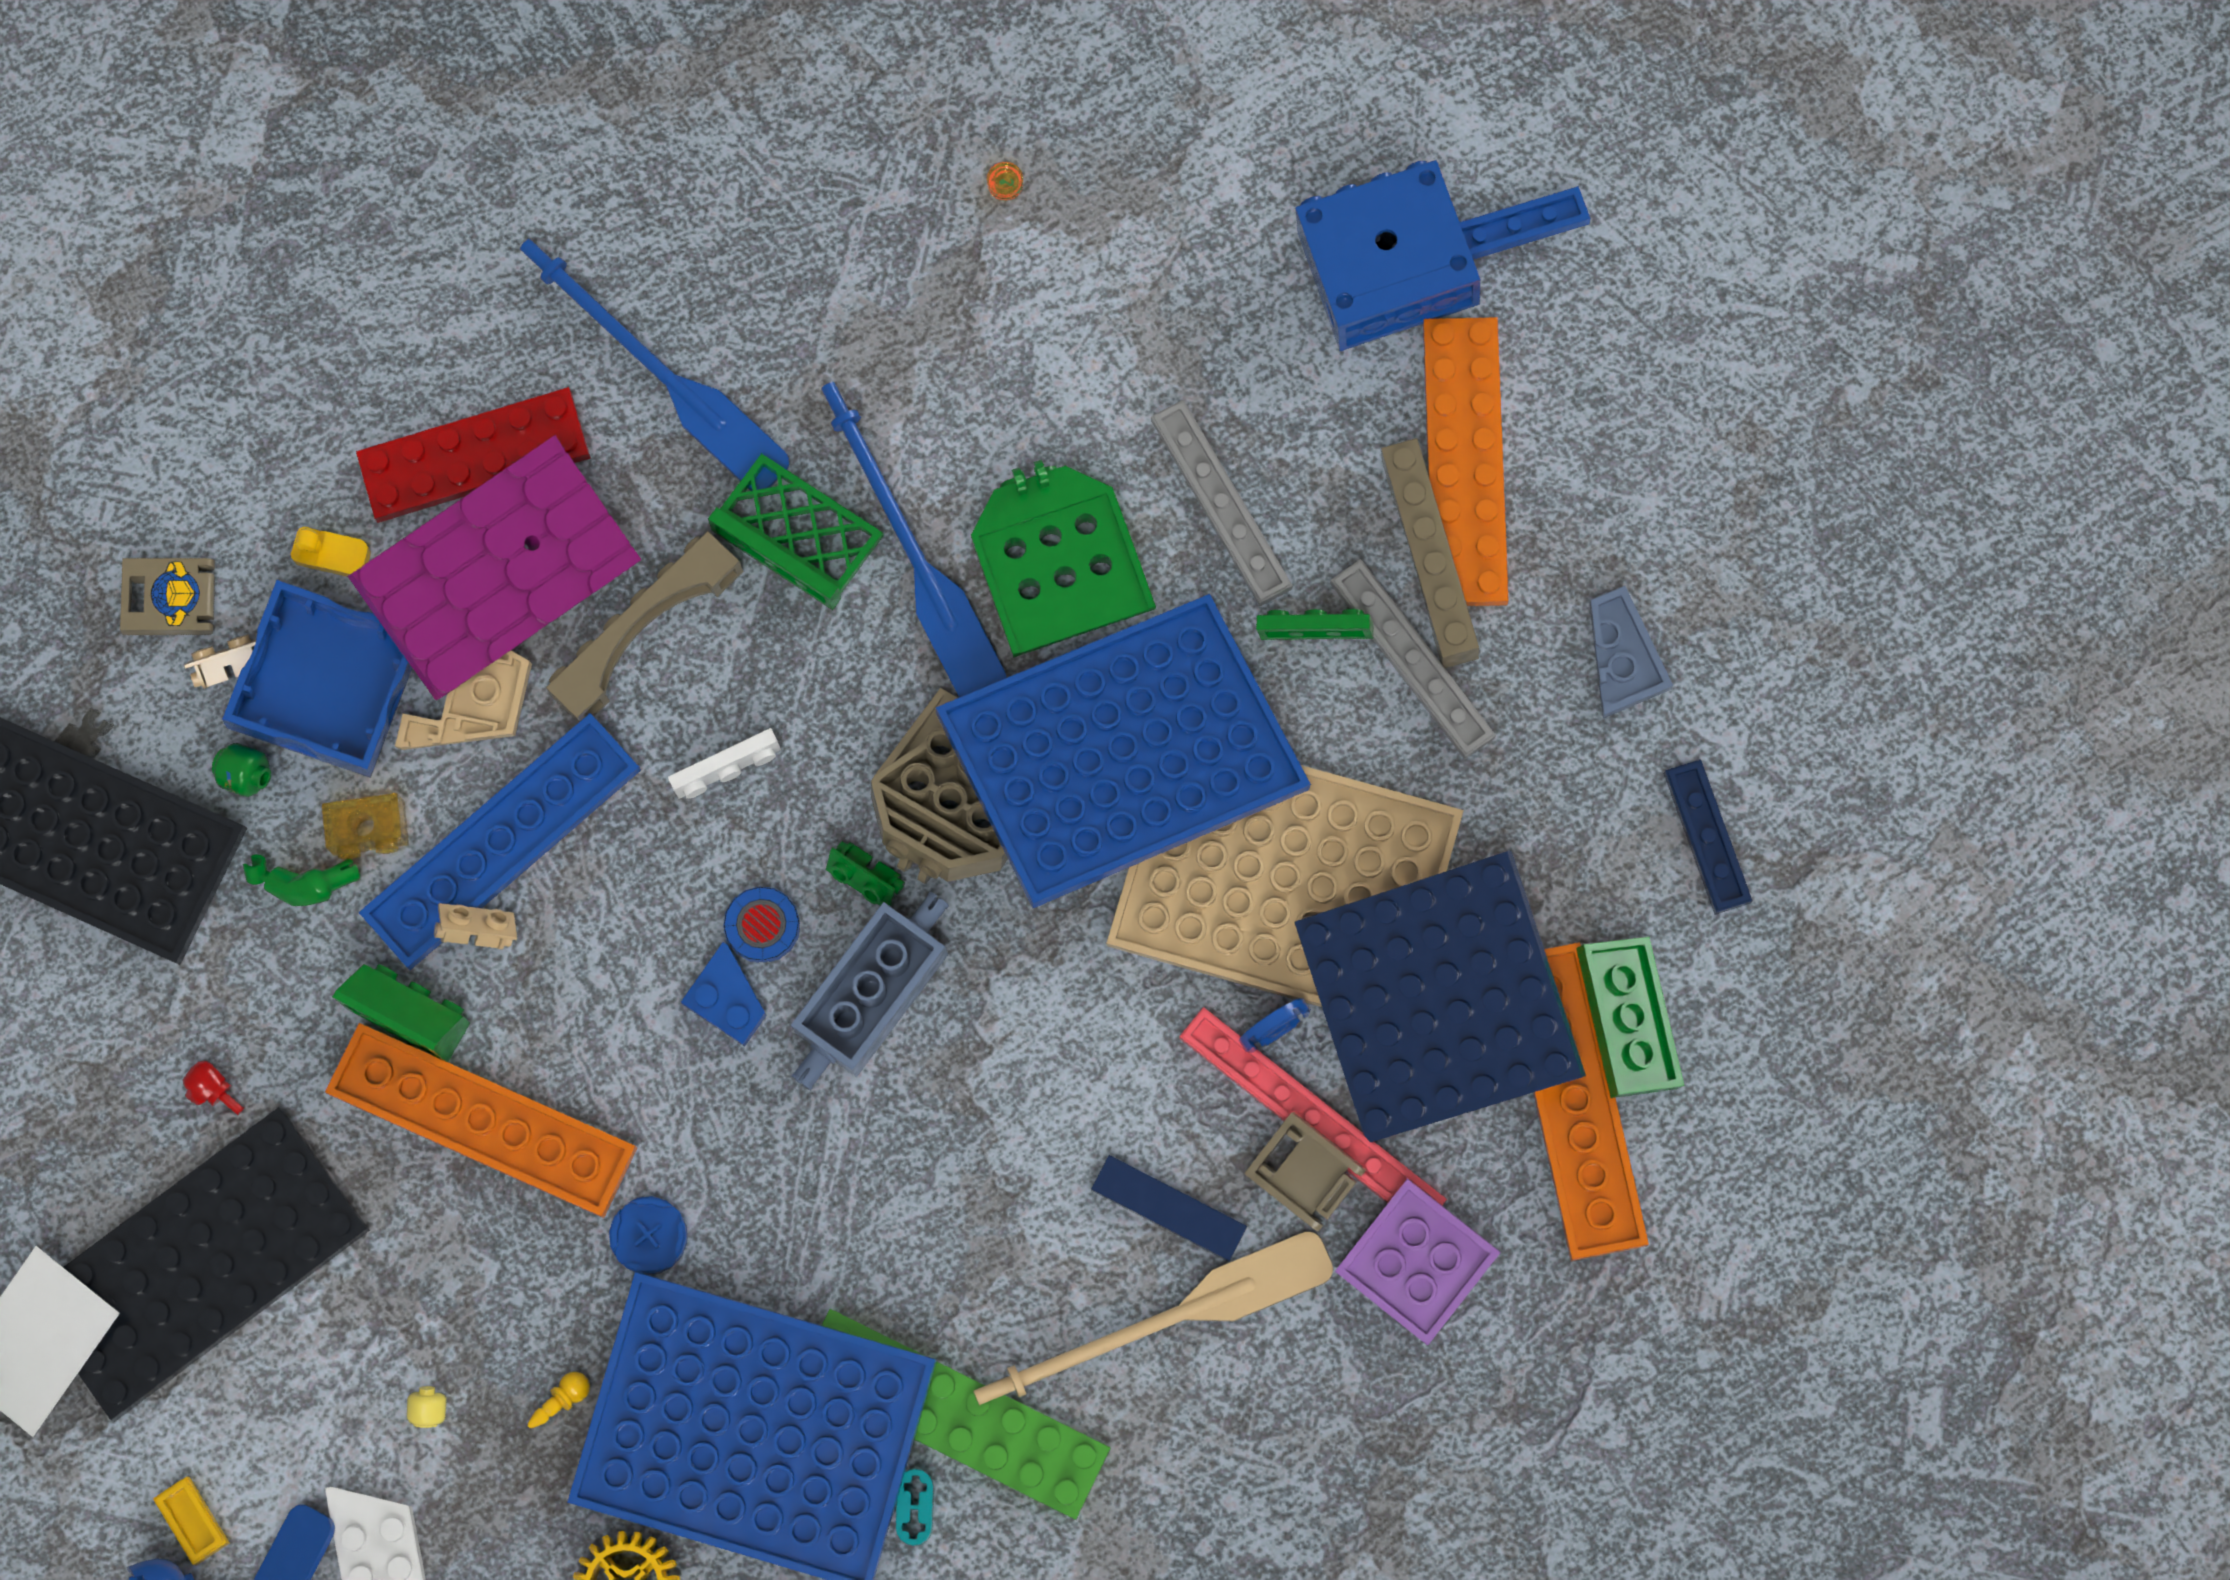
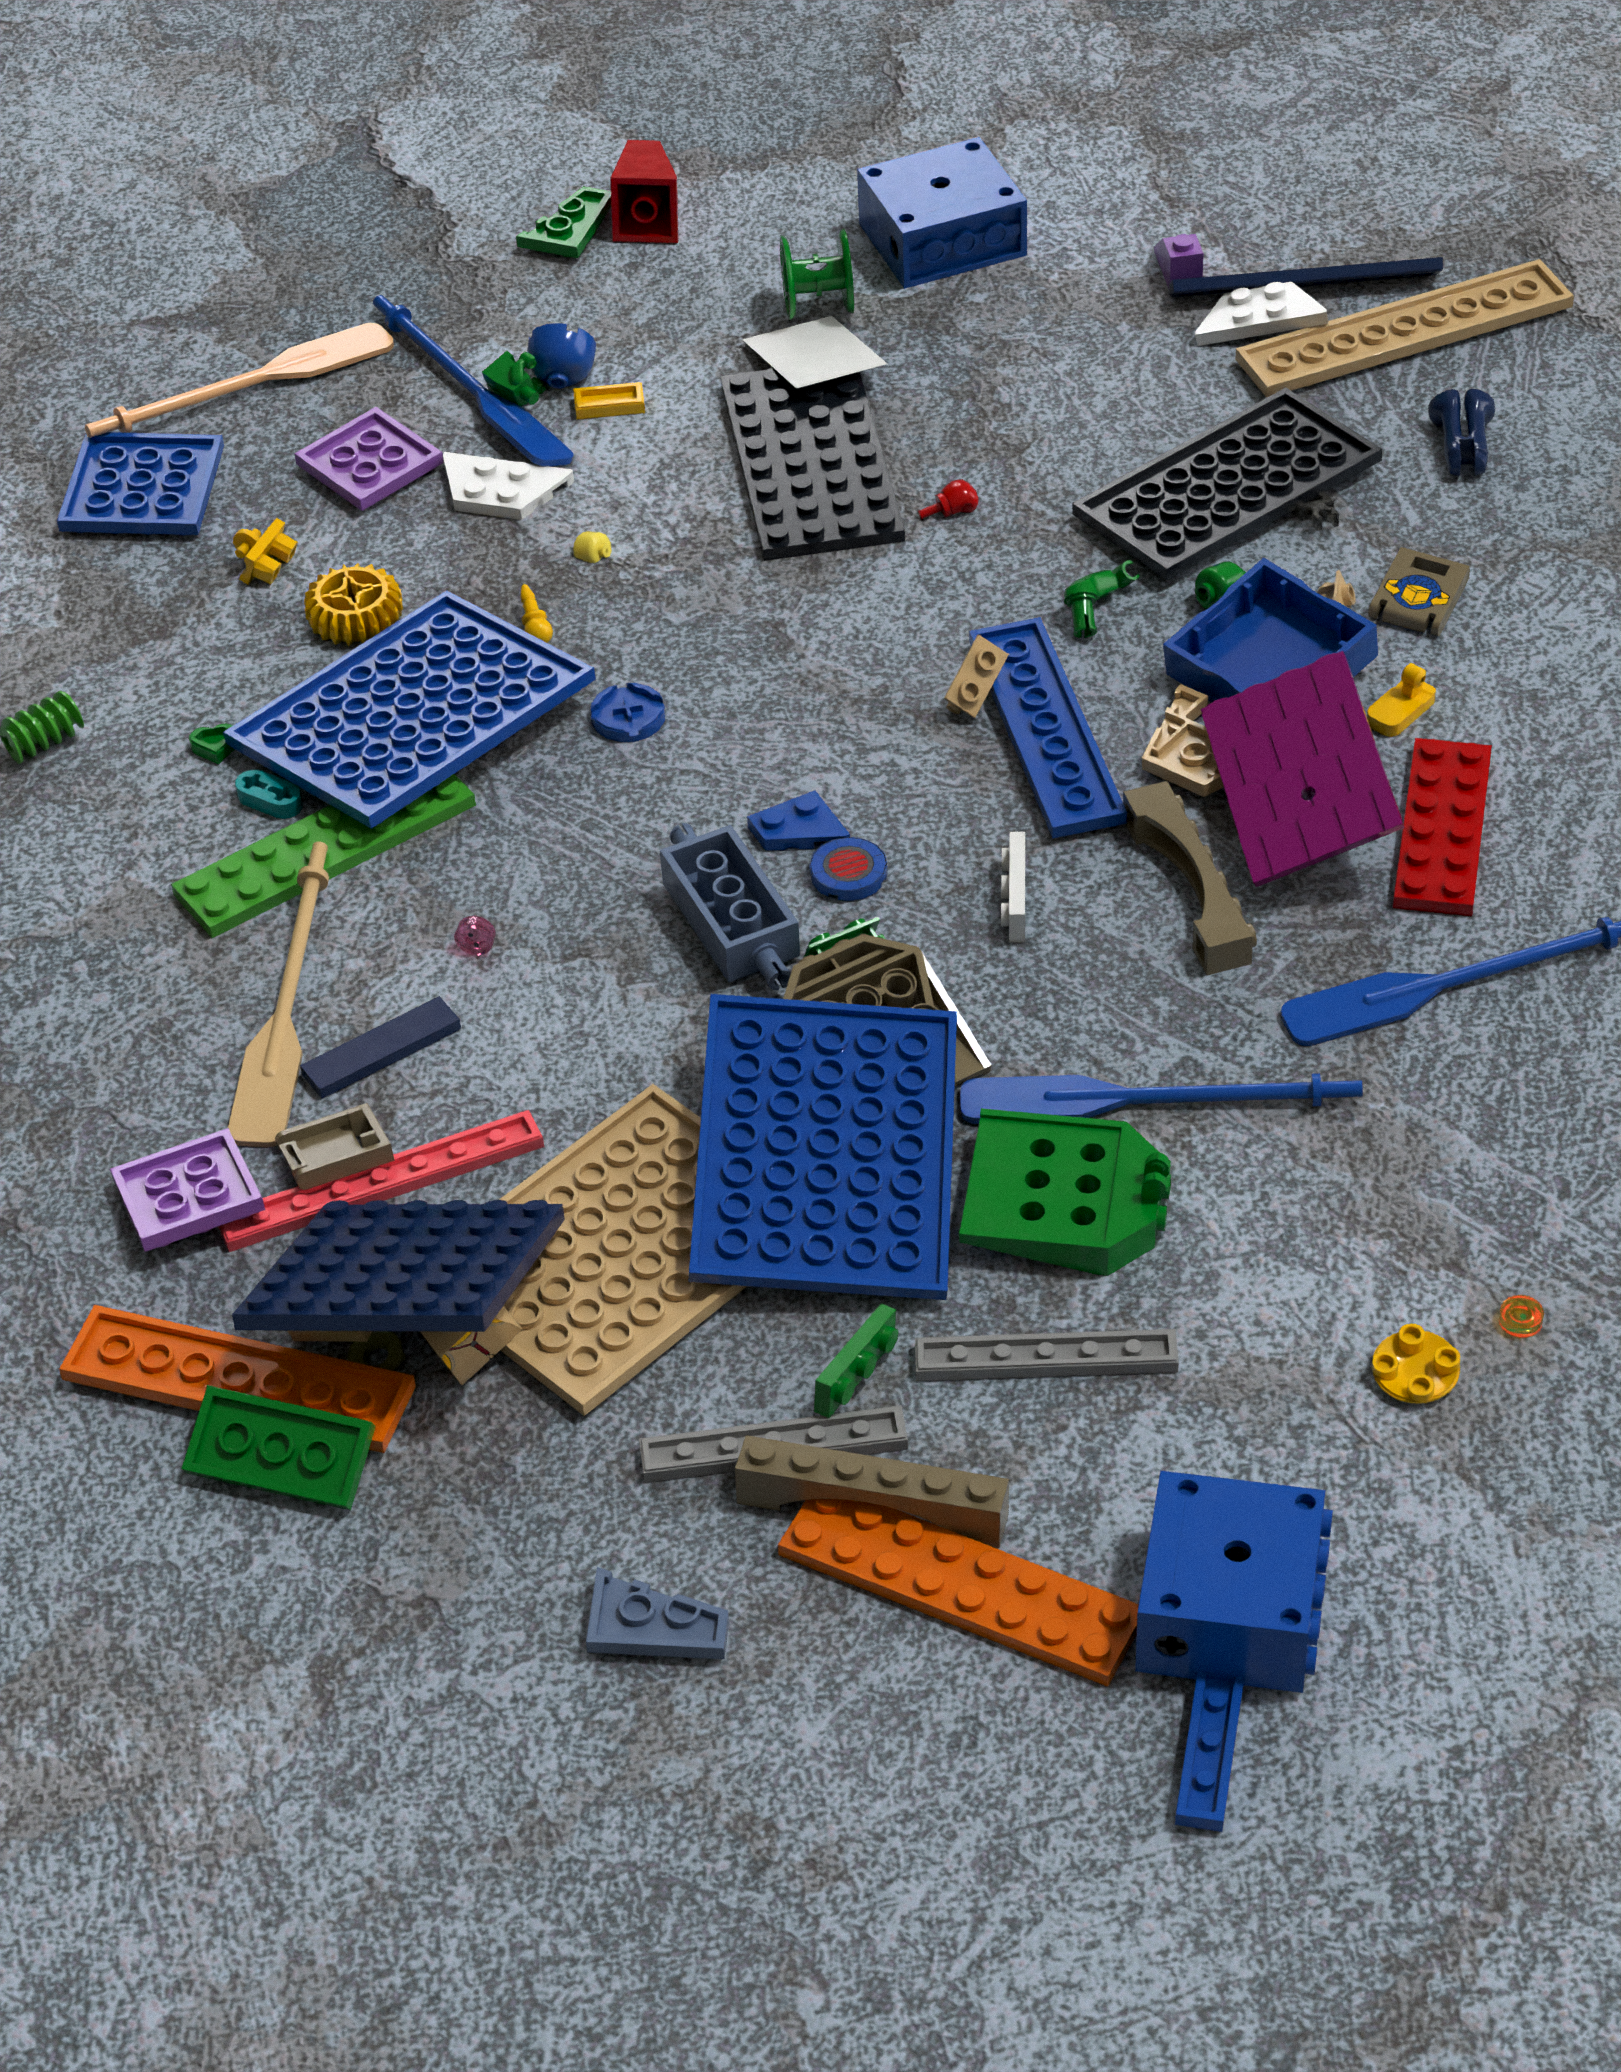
camera: 115 degrees right, 30 degrees down
clear yellow brick [322,793,409,859] -> none
orange plate [325,1023,637,1218] -> none
green slope [332,964,470,1062] -> none
green fence [708,453,883,610] -> none
blue tile [1239,998,1311,1053] -> none
dark blue tile [1663,759,1753,915] -> none
none -> clear pink tile [454,916,496,955]
none -> yellow dish [1372,1324,1460,1404]

